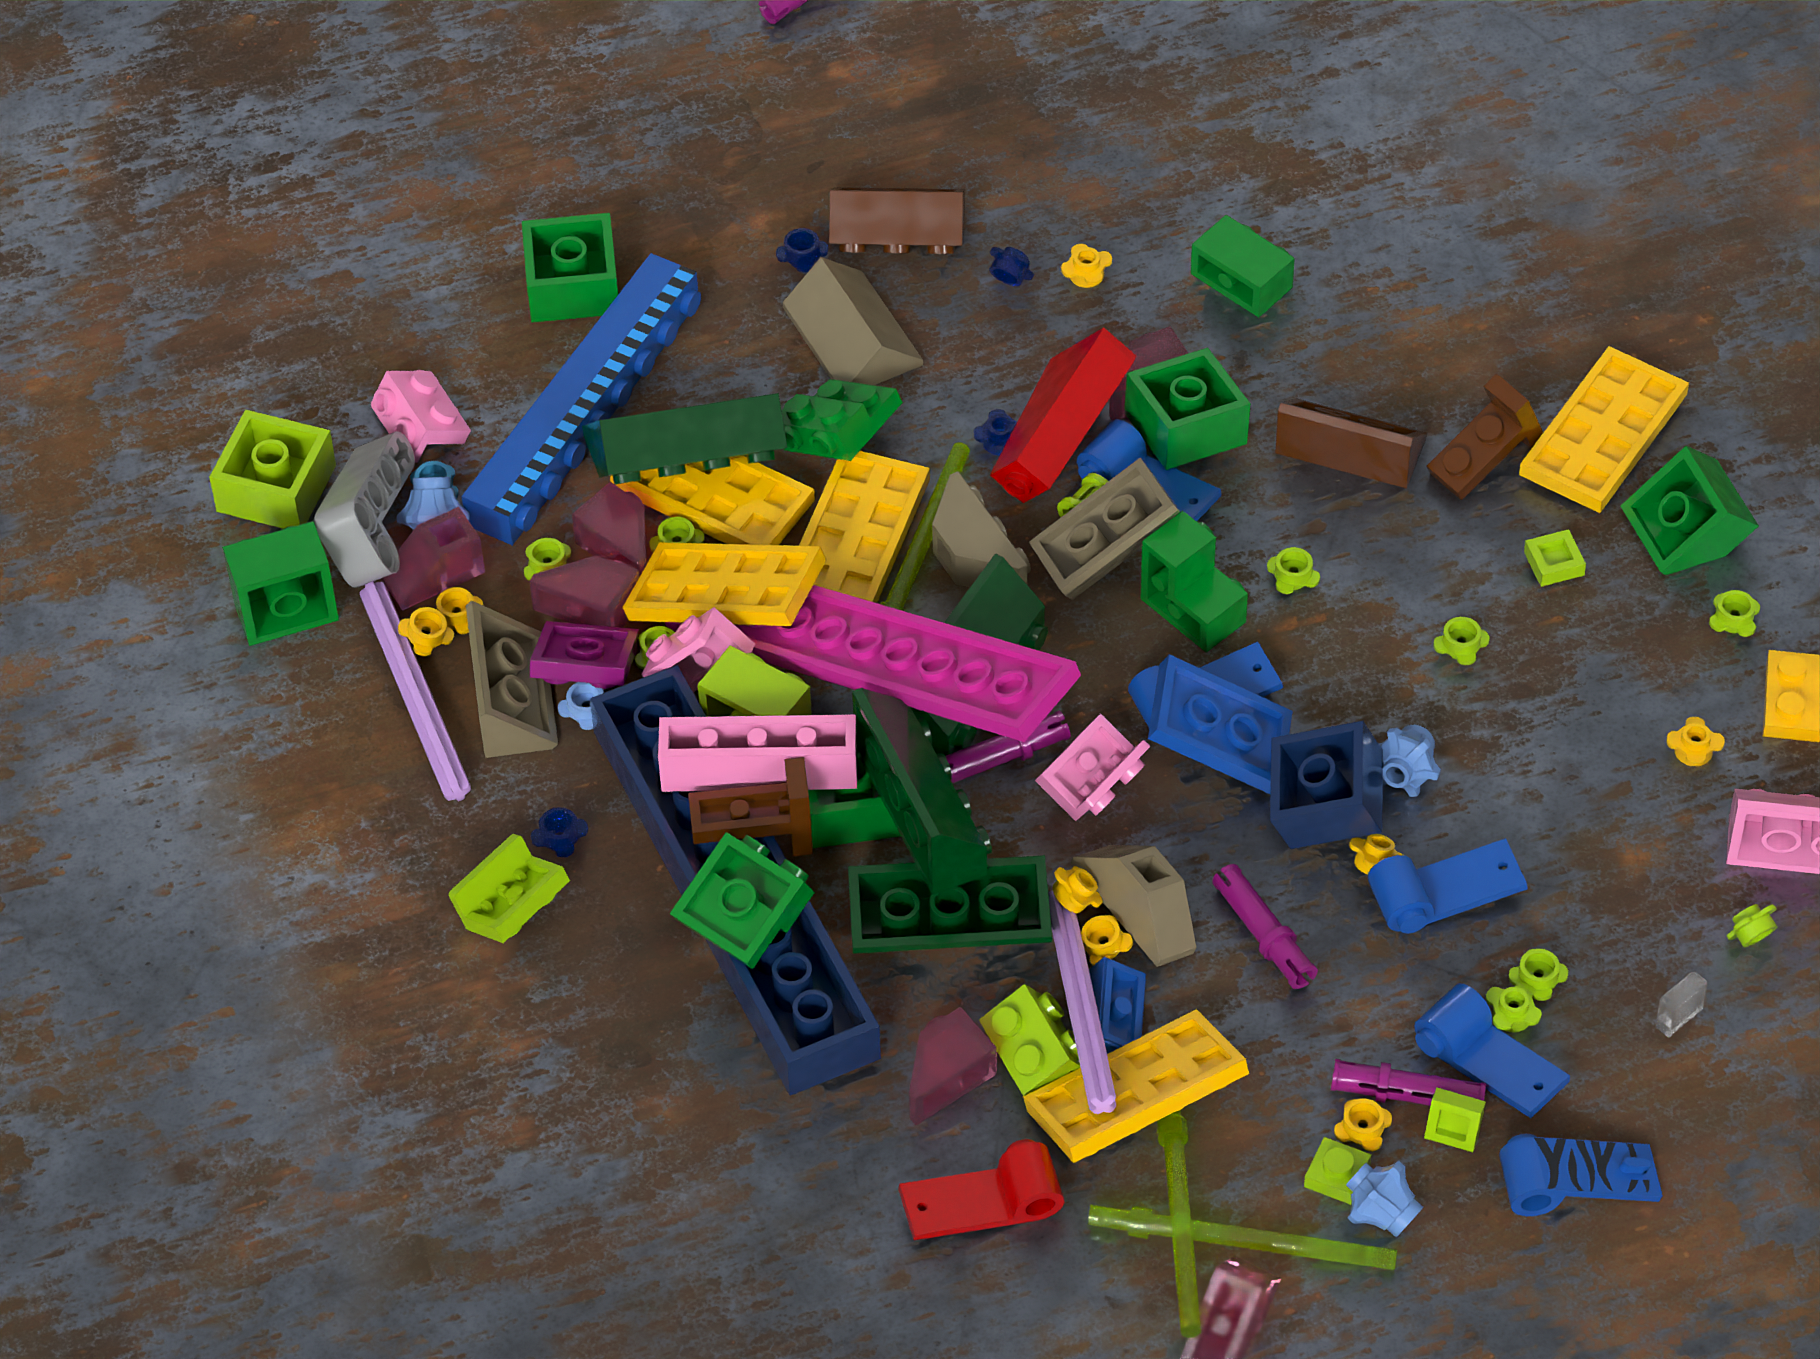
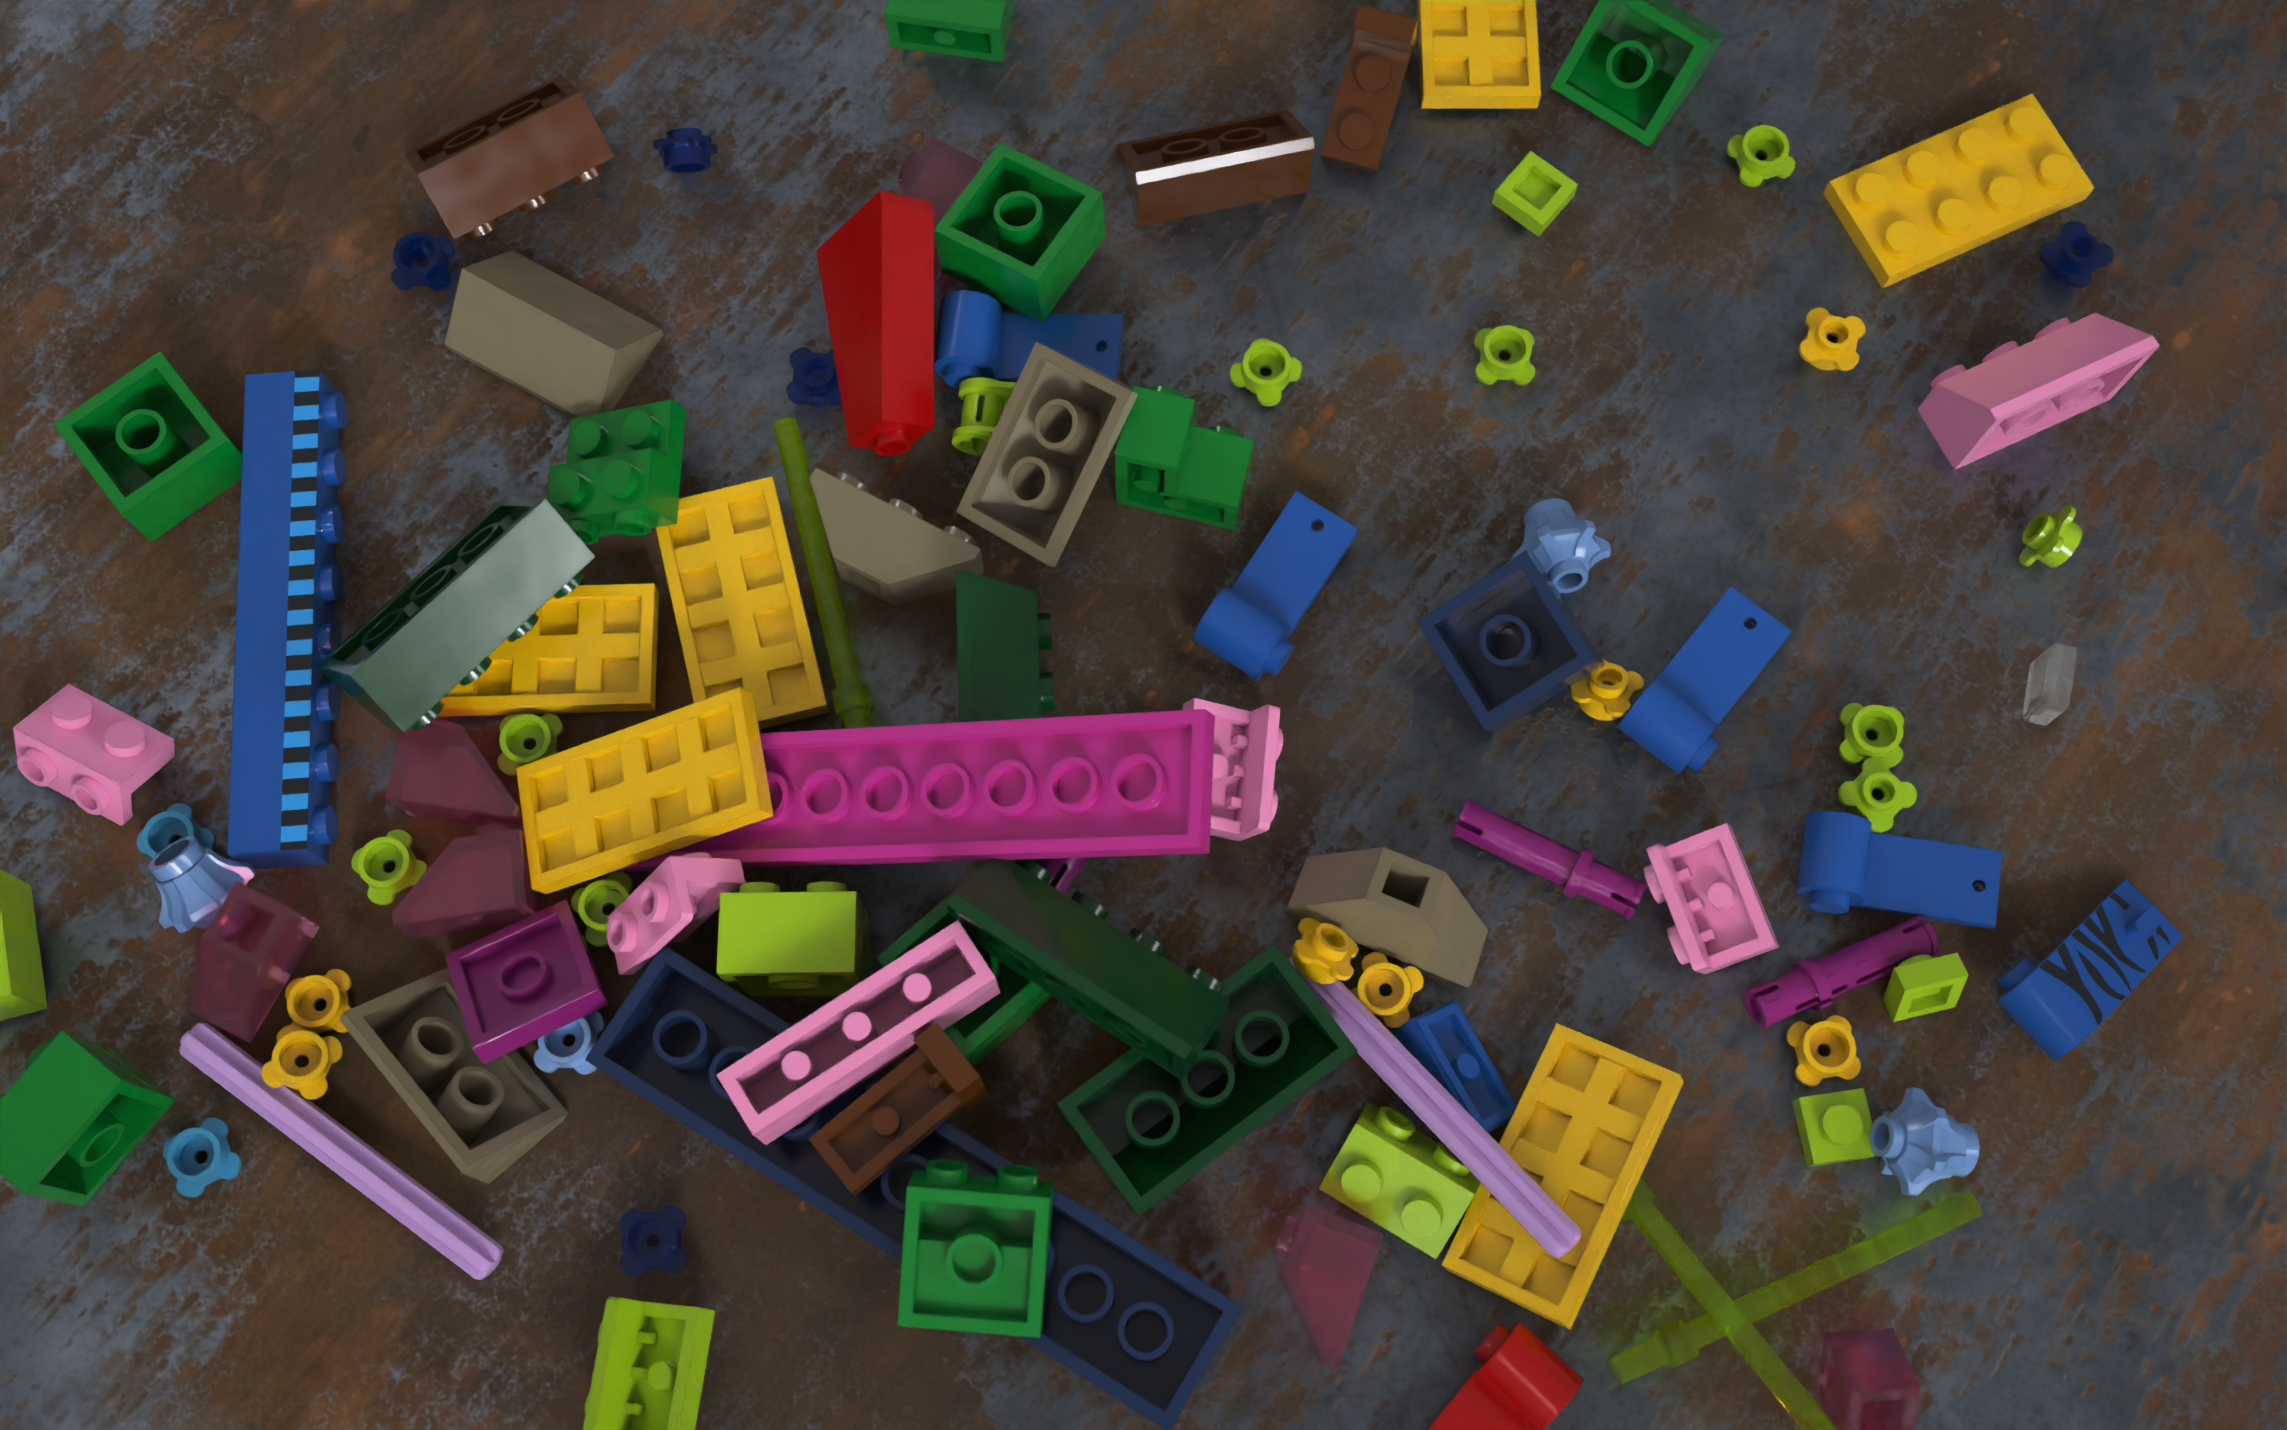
camera: 35 degrees left, 20 degrees up
light grey beam [314,431,415,588] -> none
yellow plate [1061,244,1112,288] -> none
blue plate [1148,654,1293,794] -> none
none -> dark azure plate [163,1118,242,1198]
none -> bright pink bracket [1643,823,1779,975]

